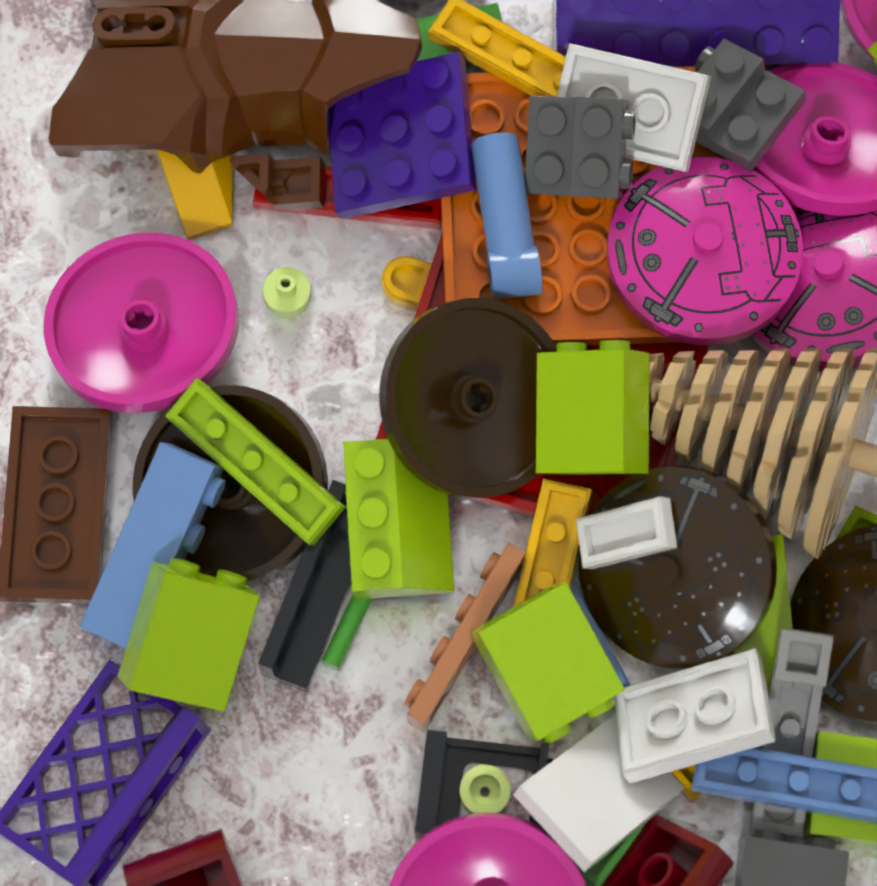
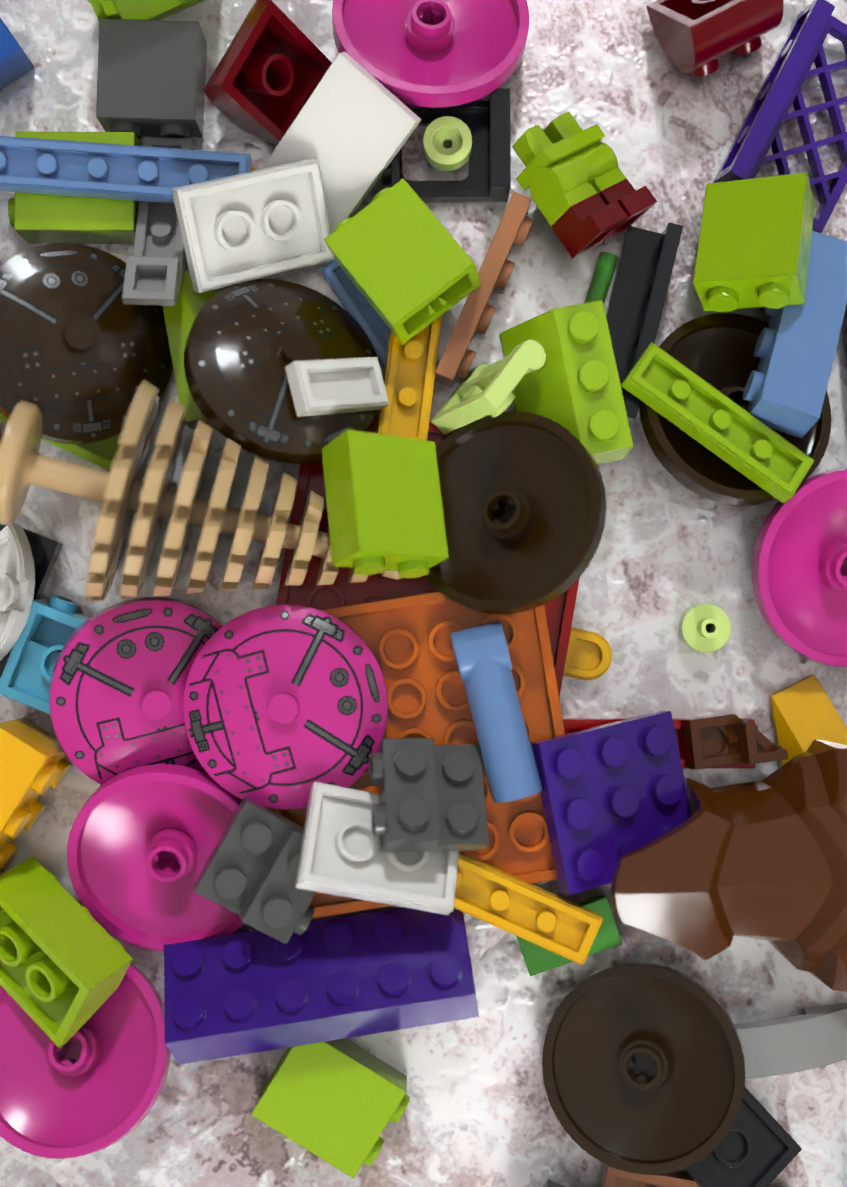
camera: 170 degrees right, 15 degrees up
none -> yellowish green plate [431,340,546,435]
none -> lime hips [512,111,657,259]

